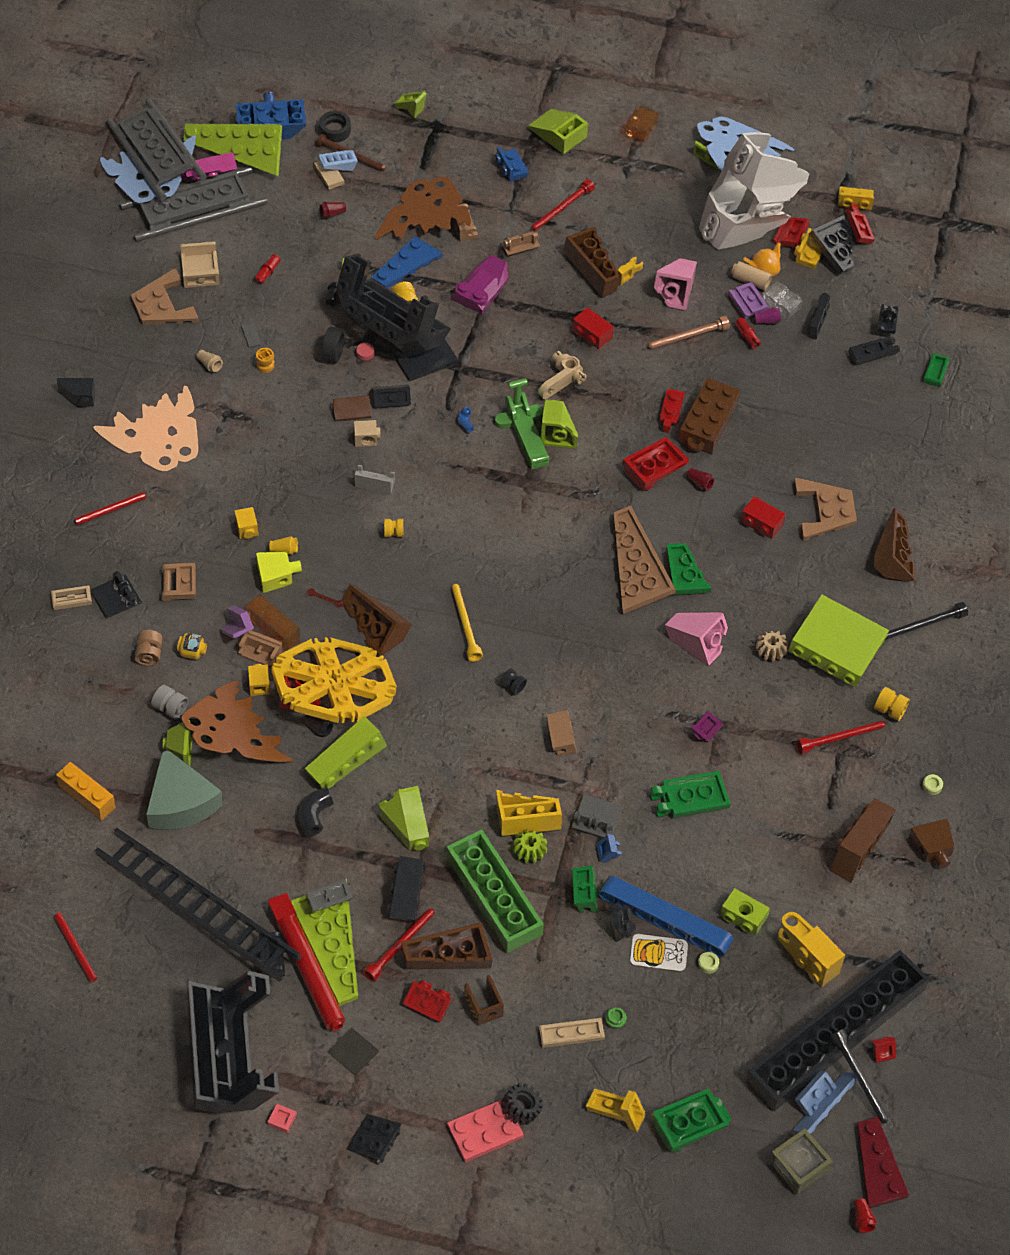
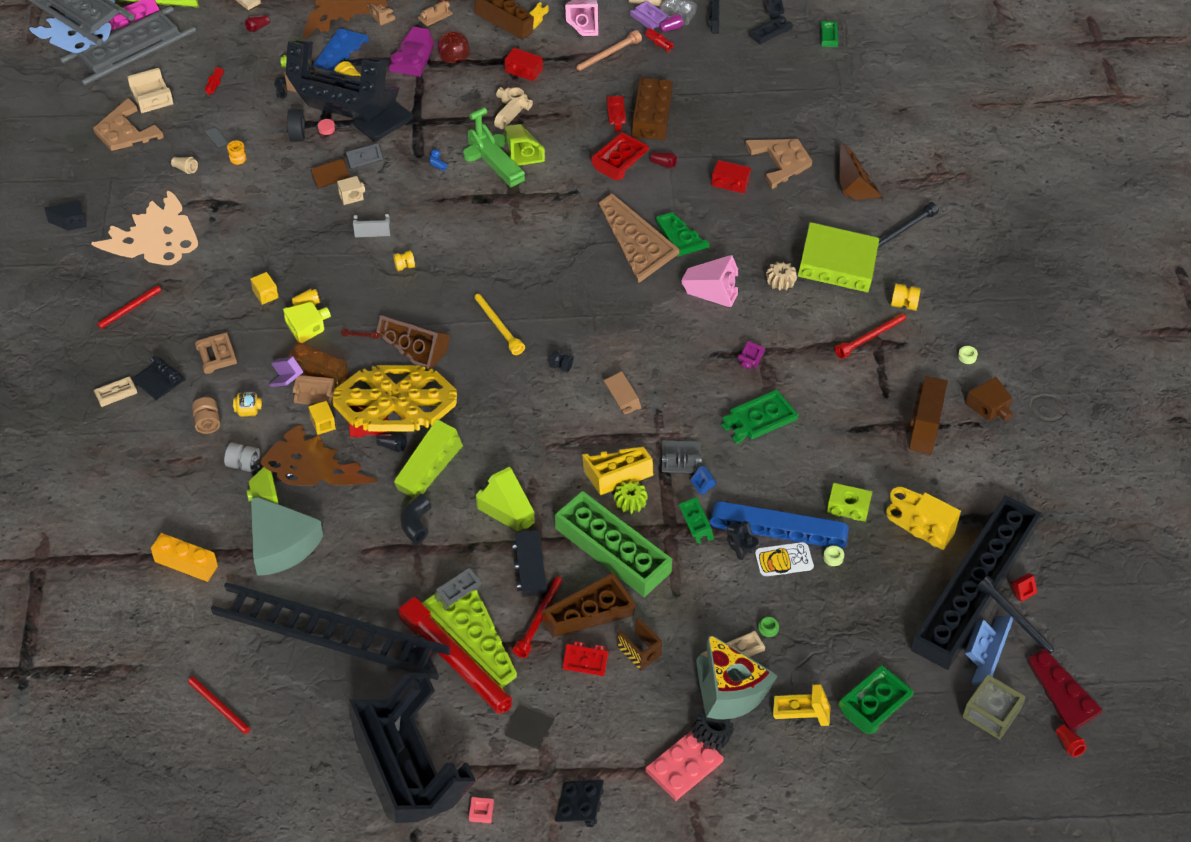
camera: 15 degrees left, 5 degrees down
none -> clear red cylinder [438,32,470,63]
none -> sand green piece [696,636,777,719]

